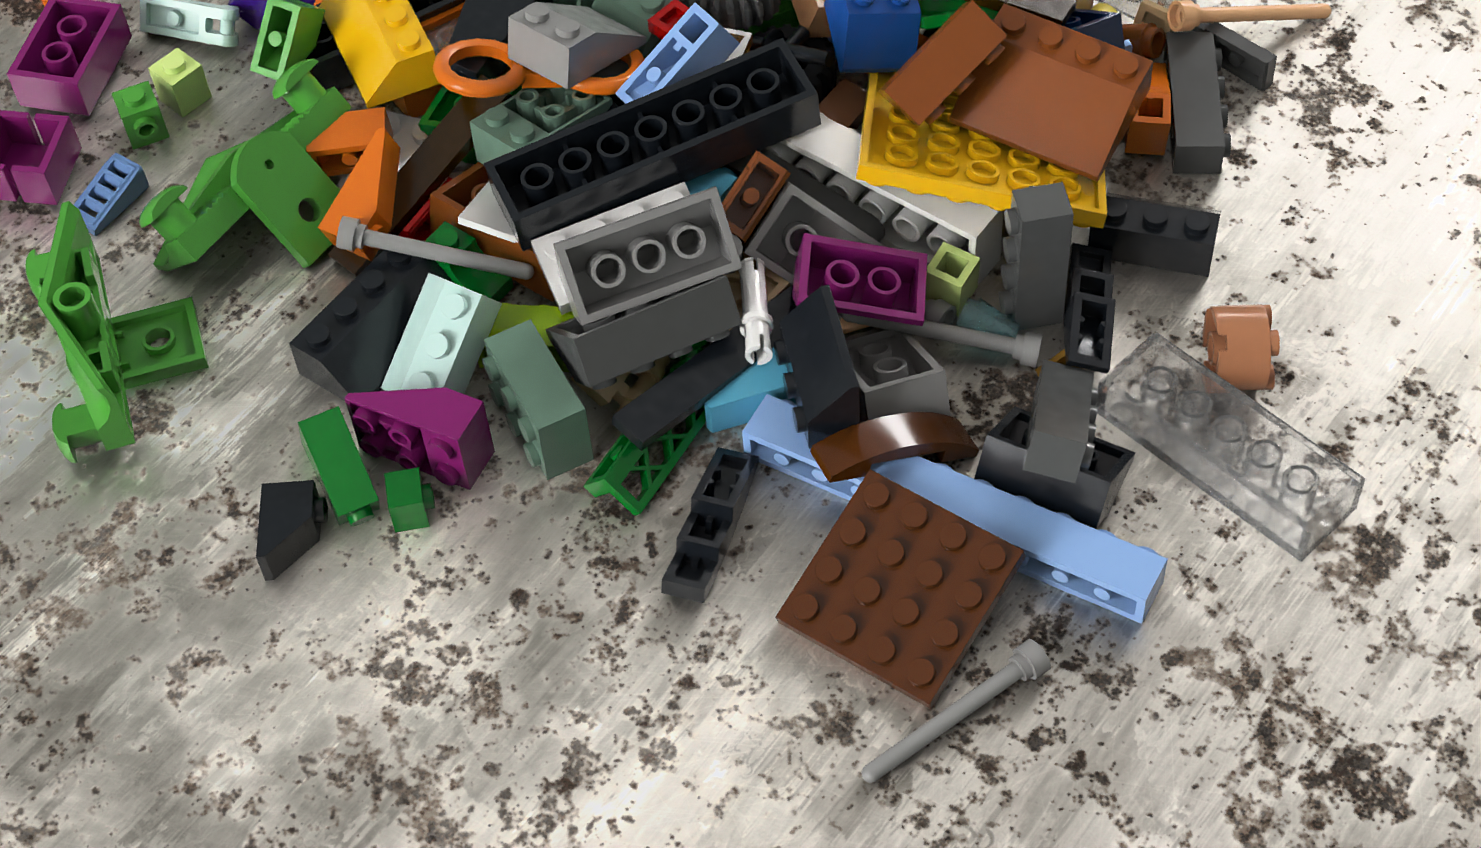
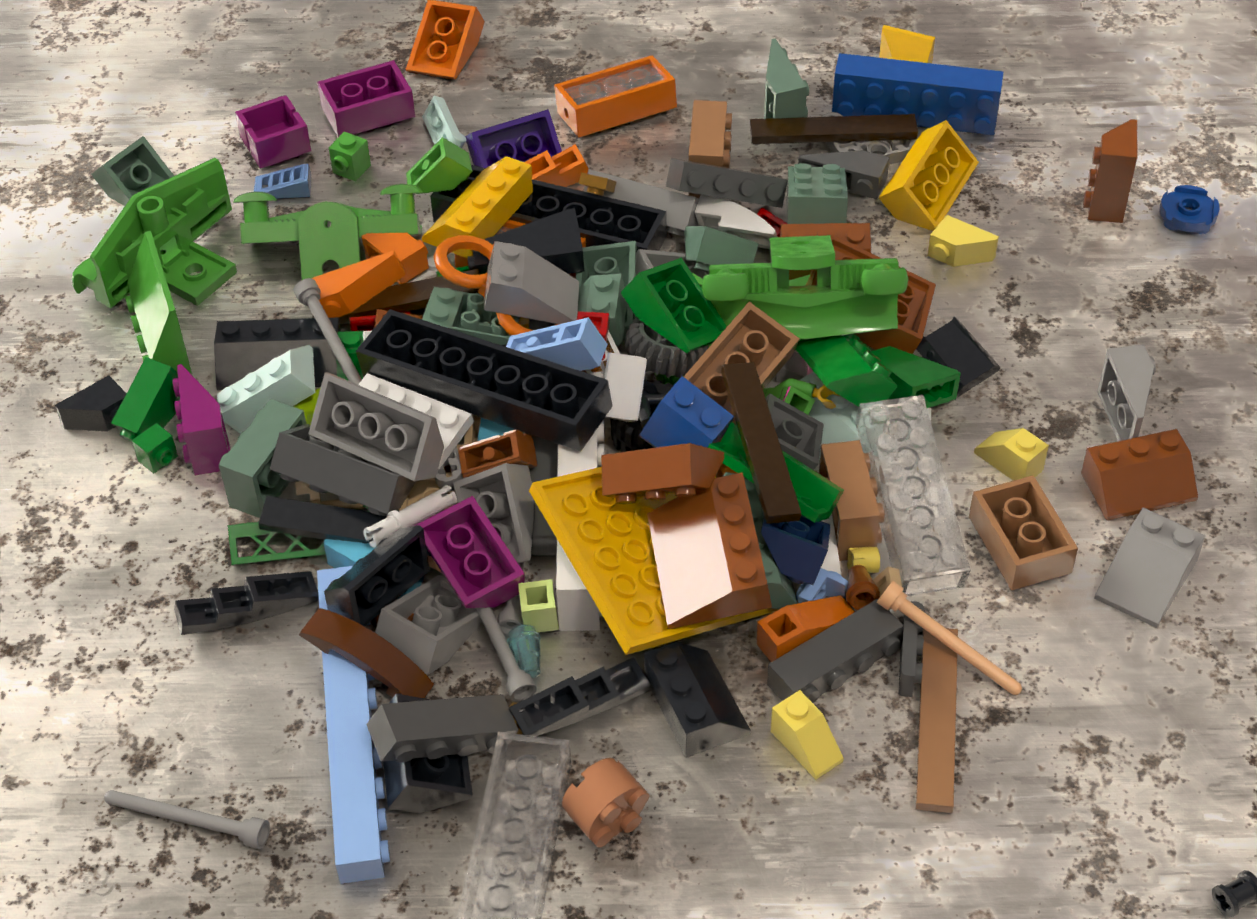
camera: 50 degrees right, 5 degrees down
yellowish green brick [148,47,212,118] -> none
reddish brown plate [775,469,1026,710] -> none
dark grey brick [999,182,1074,331] -> none
none -> bright green slope [125,231,192,375]
none -> white slope [604,352,647,422]
none -> light yellow slope [771,690,844,780]
none -> medium nougat tile [915,628,958,813]

